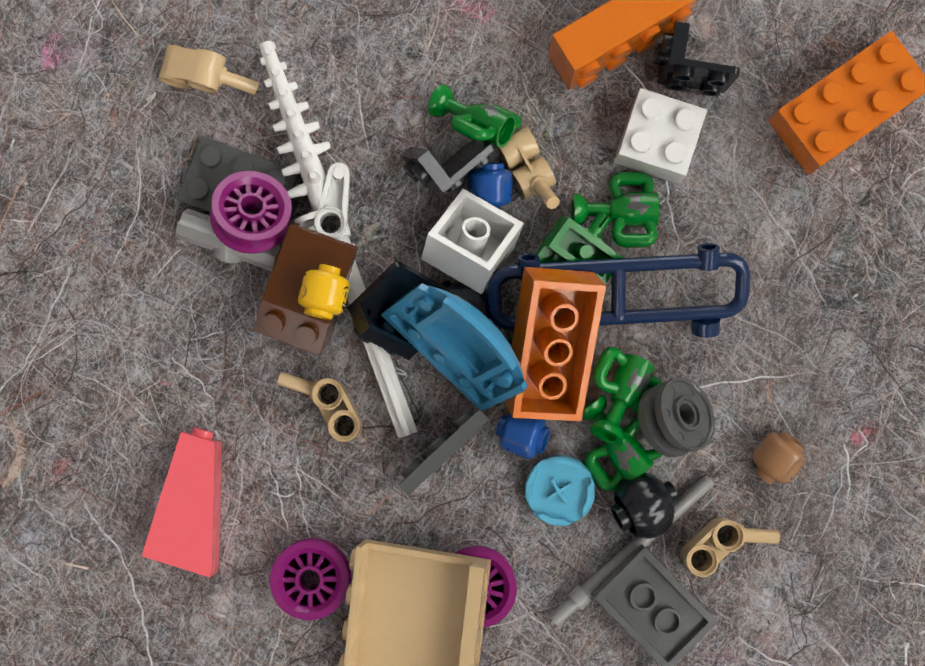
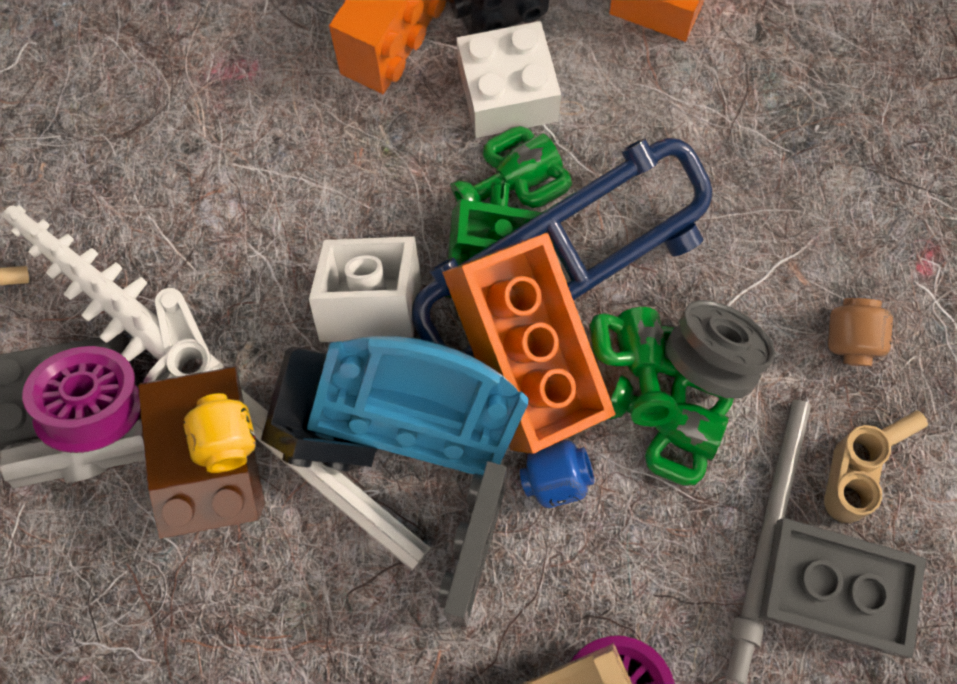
camera: 30 degrees left, 15 degrees down
tan beam [277,372,363,442] -> none
black bracket [400,140,496,193] -> none
green piece [428,84,522,148] -> none
blue head [468,162,513,210] -> none
tan beam [496,126,560,209] -> none
medium azure tile [525,455,595,526] -> none
black plant [610,472,678,539] -> none

